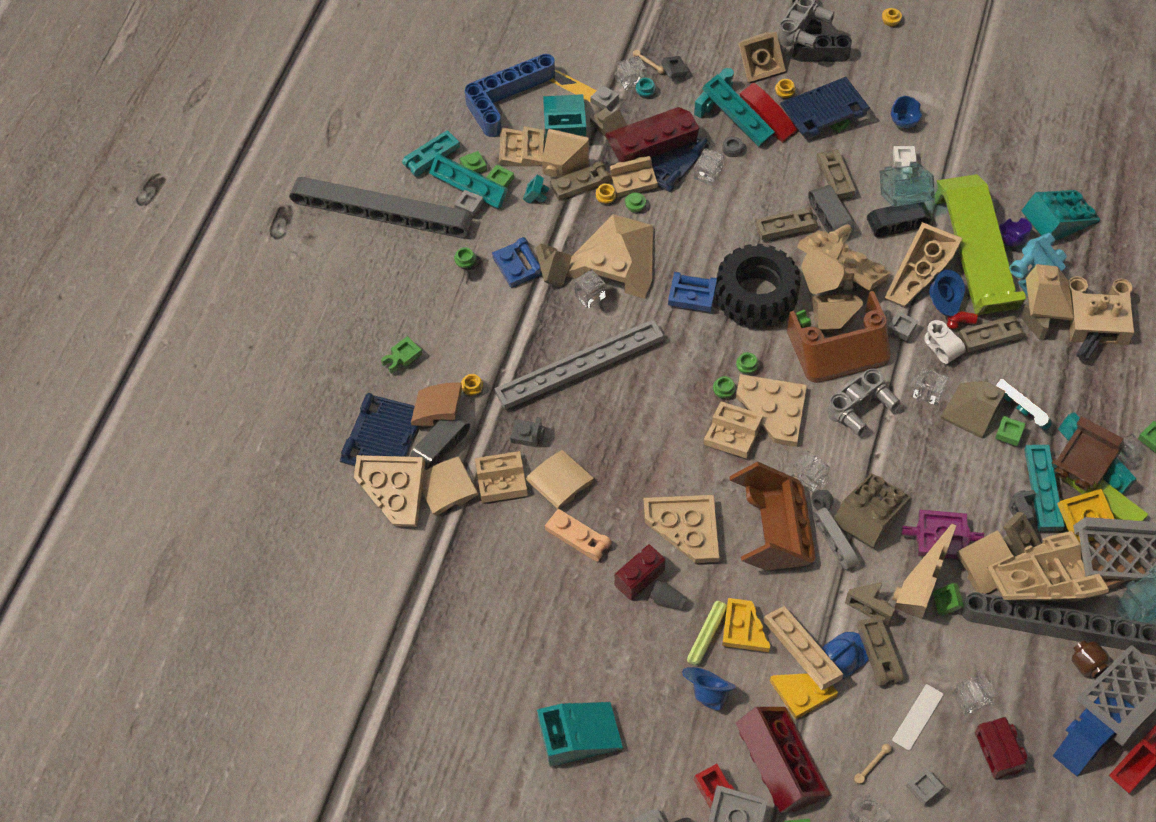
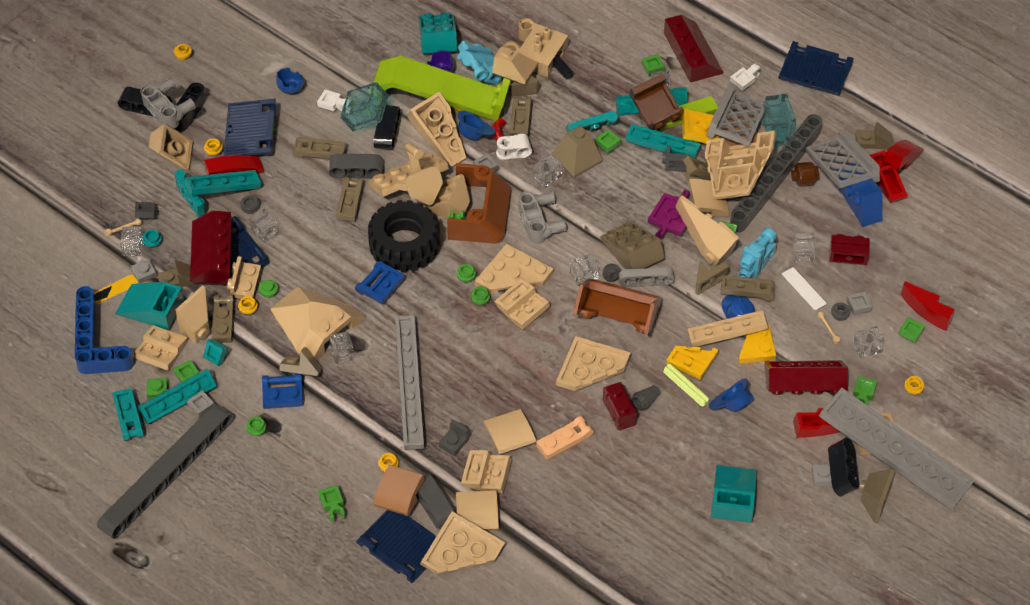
camera: 70 degrees left, 5 degrees down
none -> medium azure hips [738,228,777,278]
none -> dark grey plate [831,303,851,321]

